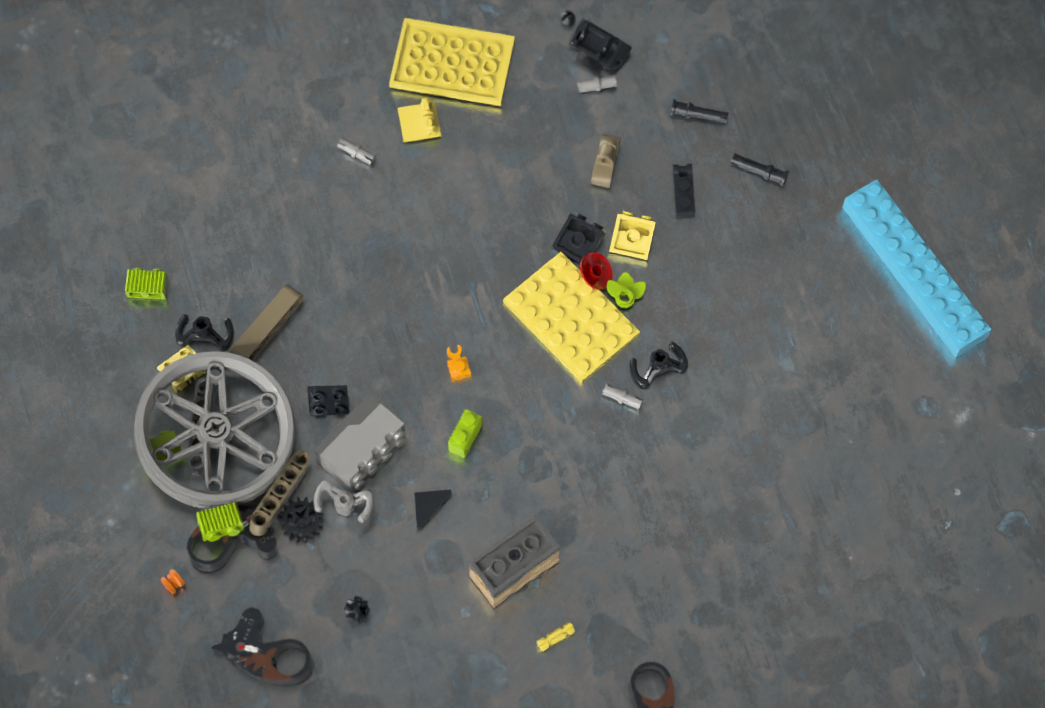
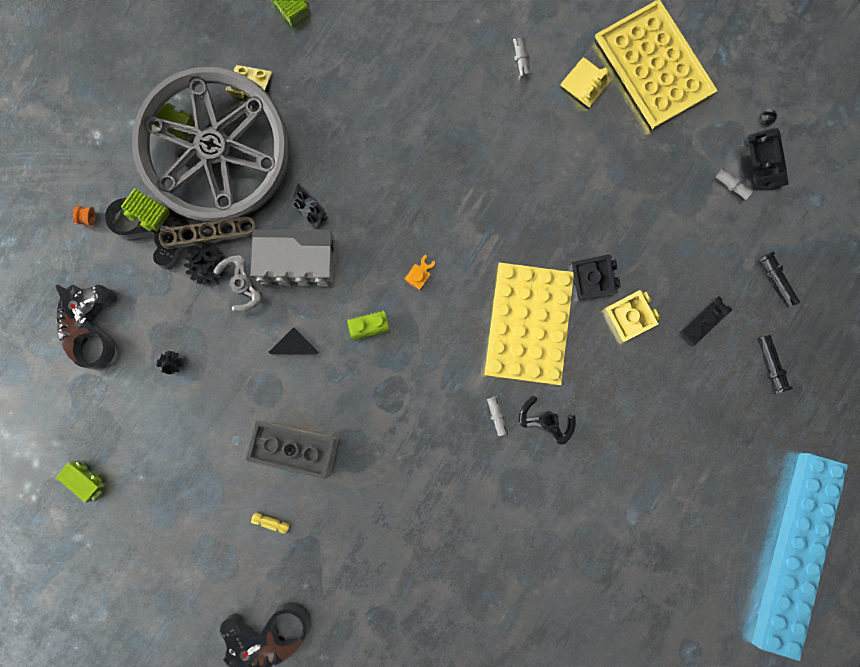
camera: 50 degrees right, 15 degrees up
black piece [175,314,234,349] -> none
dark tan beam [229,284,304,361] -> none
red dish [580,252,613,290] -> none
dark tan piece [591,134,621,188] -> none
lime plate [607,272,646,308] -> none

